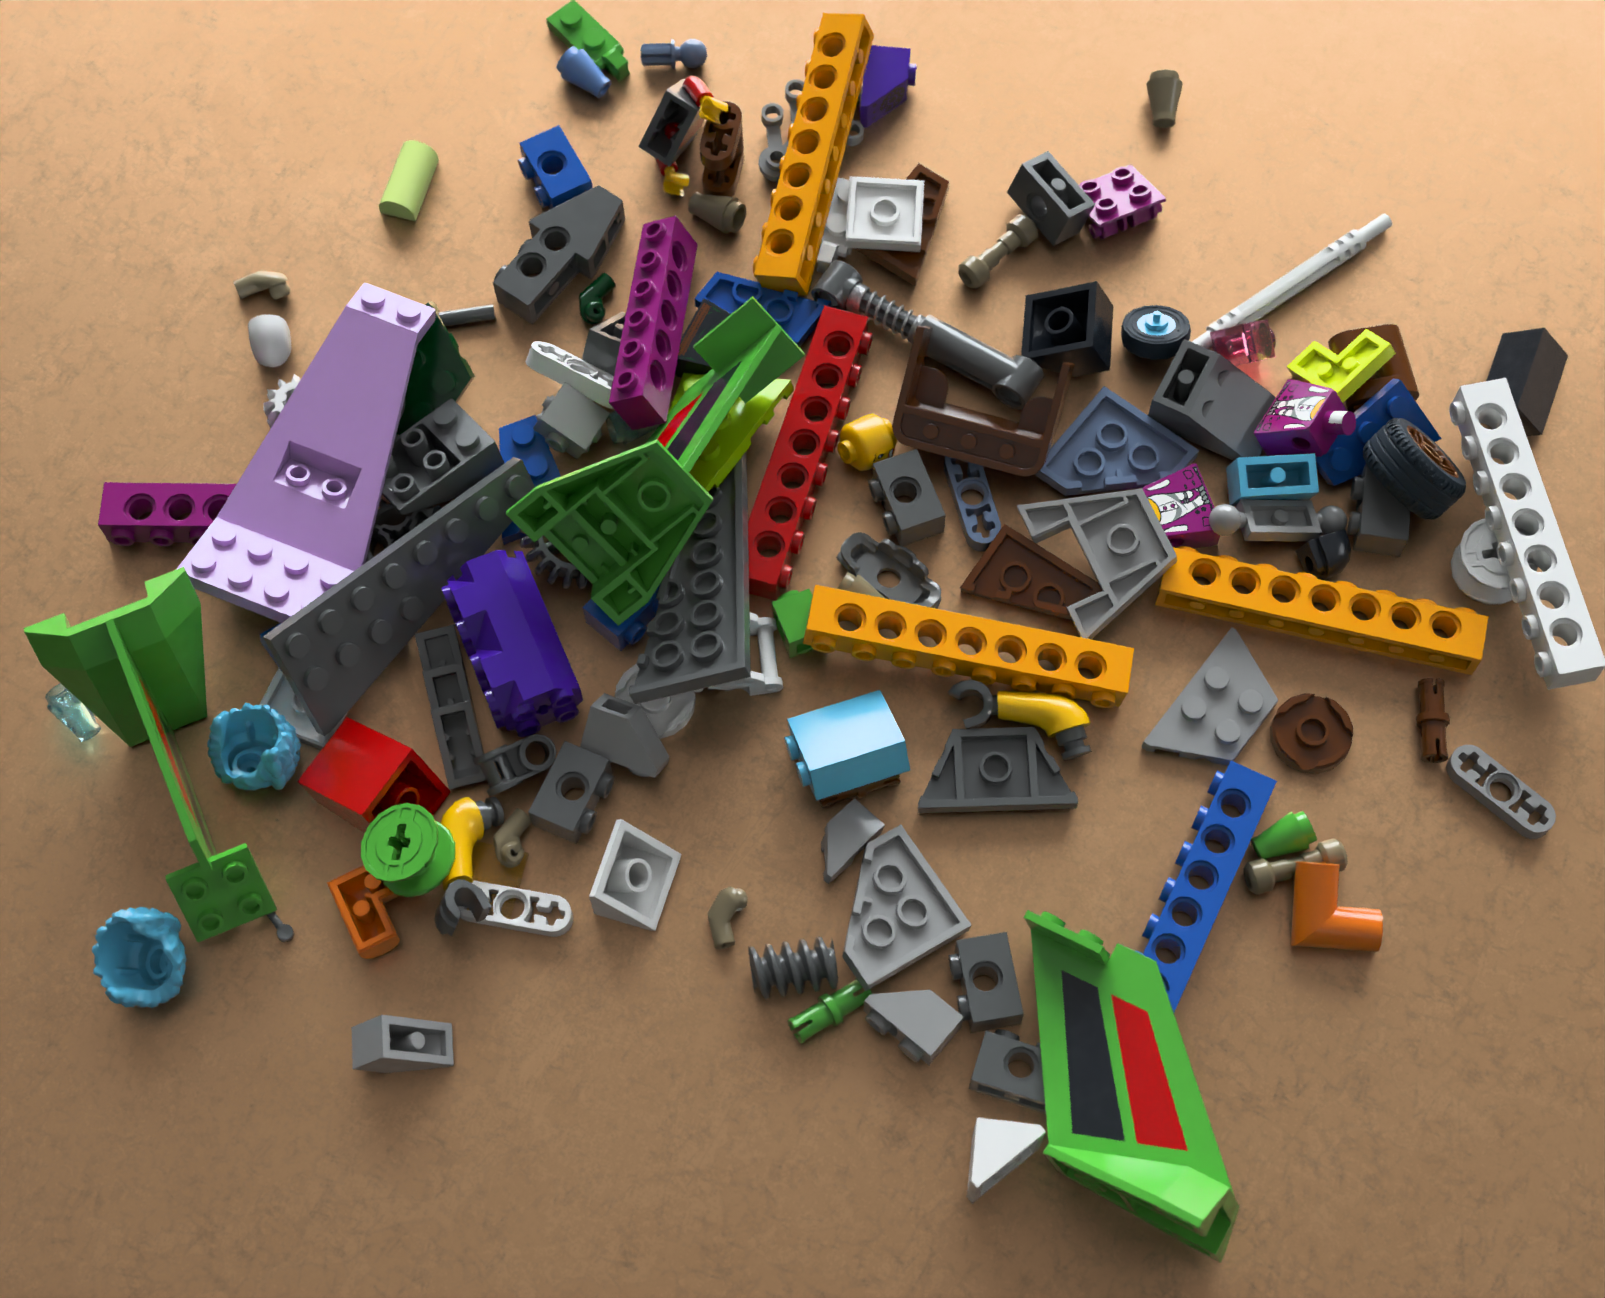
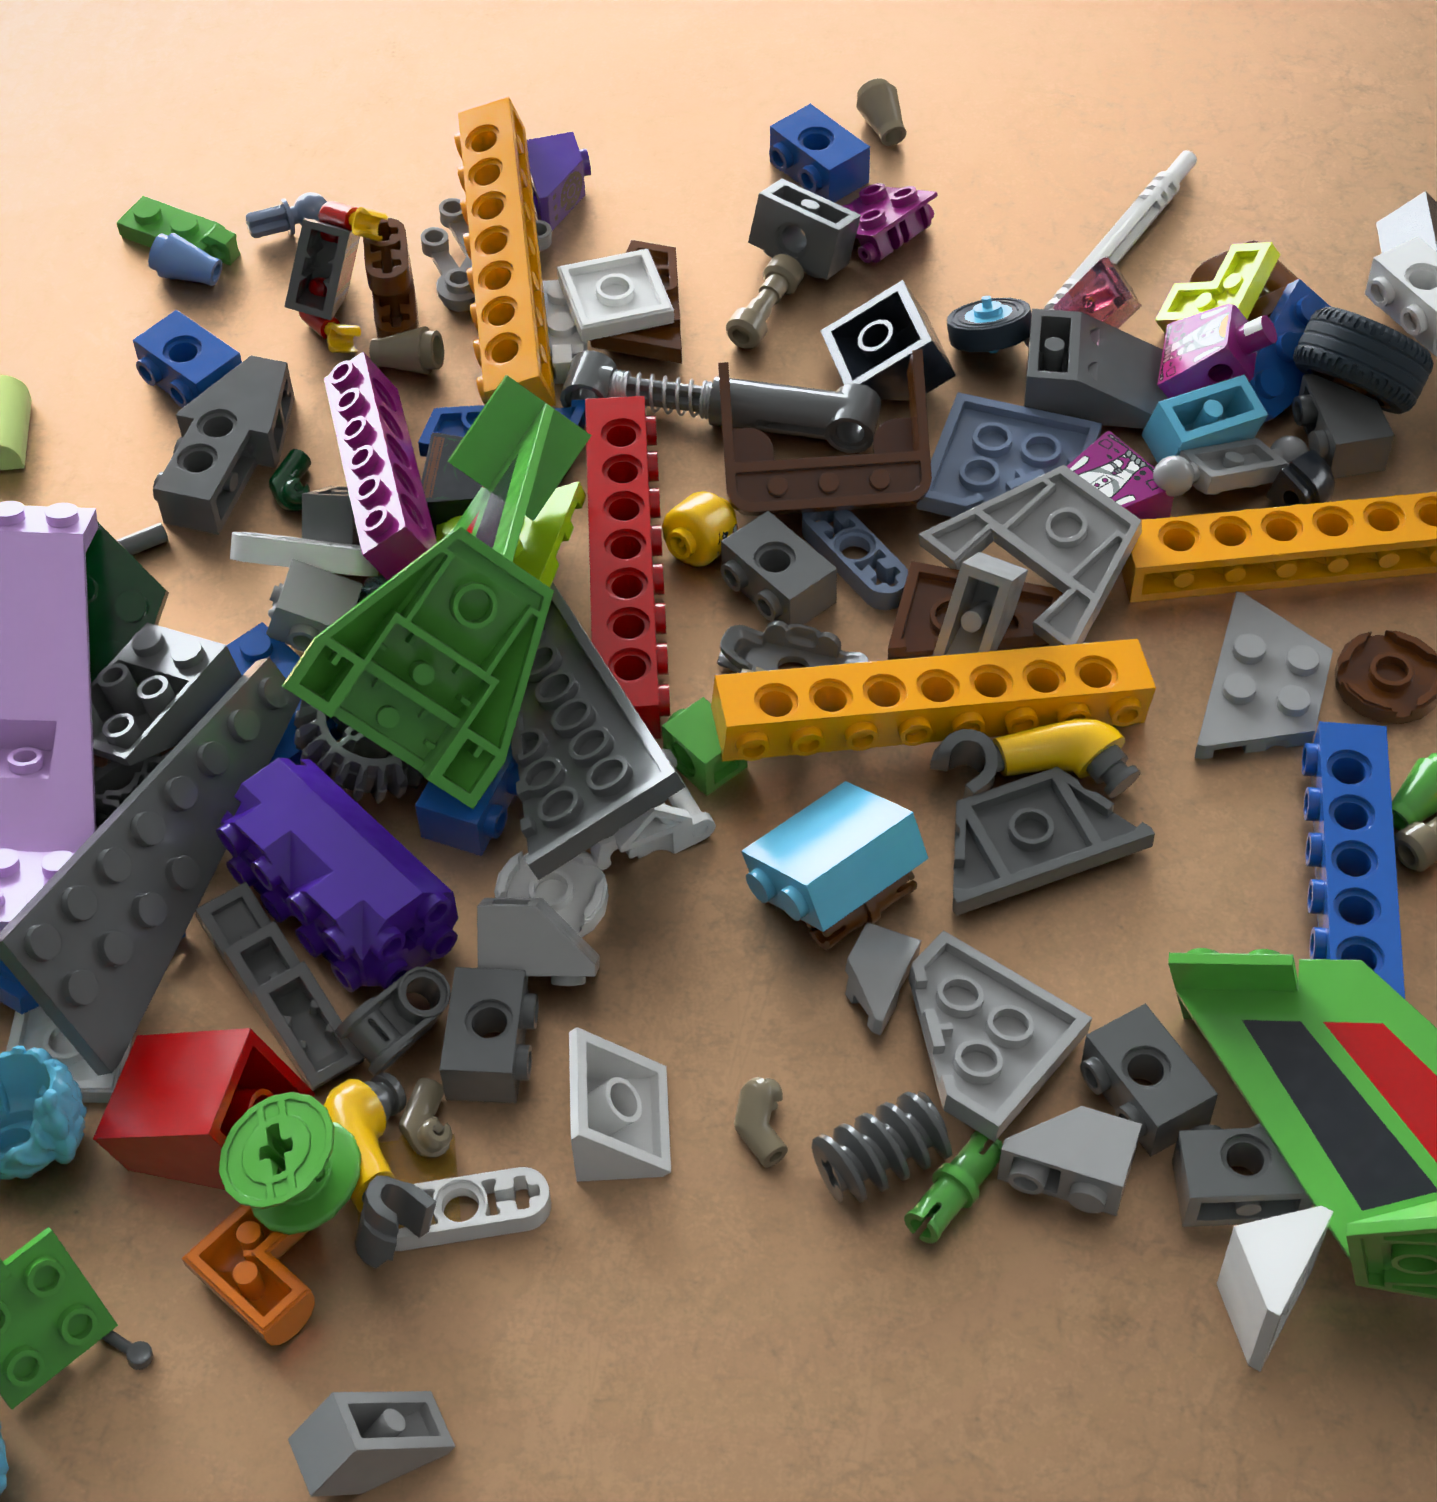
camera: 20 degrees left, 15 degrees down
none -> blue brick [769,103,870,203]
none -> light grey slope [933,552,1028,656]

